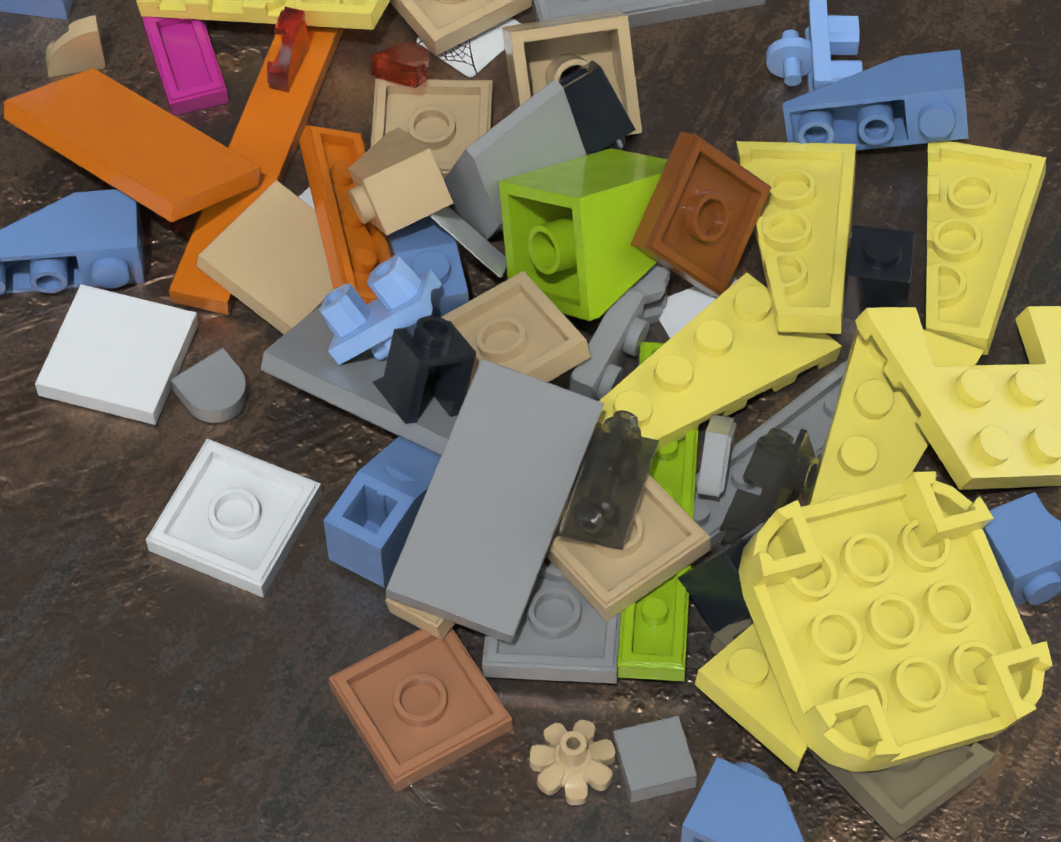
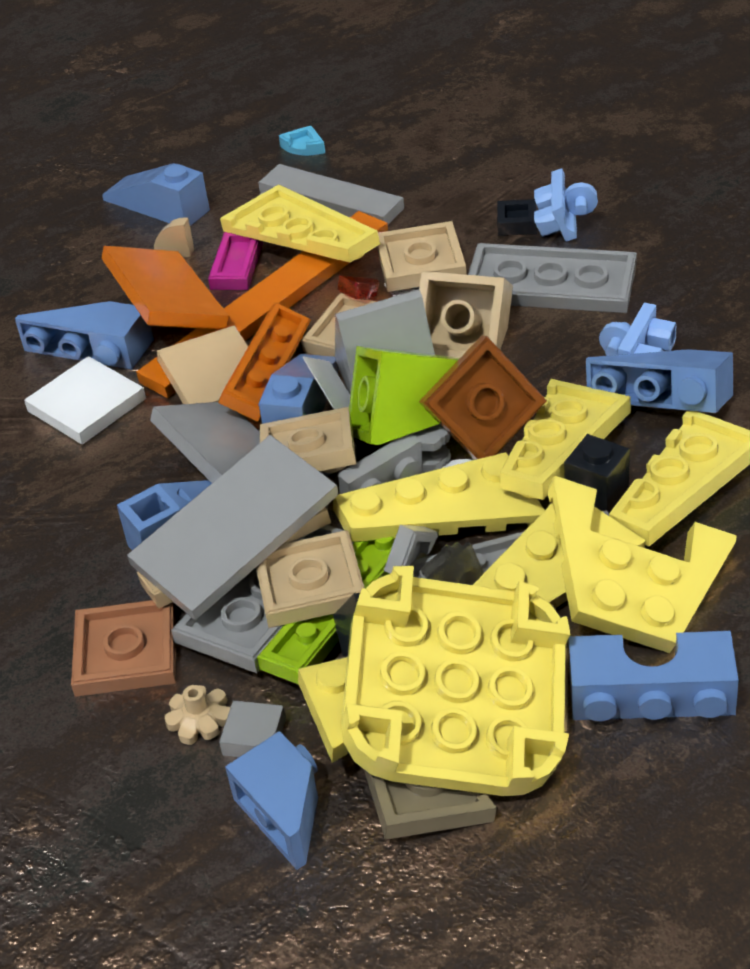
camera: 30 degrees right, 15 degrees down
white tile [146,439,322,598] -> none
light grey tile [170,348,248,423] -> none
clear red tile [267,6,309,93] -> none
light blue hips [319,255,441,365] -> none
tan slope [348,127,453,235] -> none
black window [373,316,476,424] -> none
black brick [558,60,636,155] -> none
clear smoke hinge [558,410,659,550] -> none

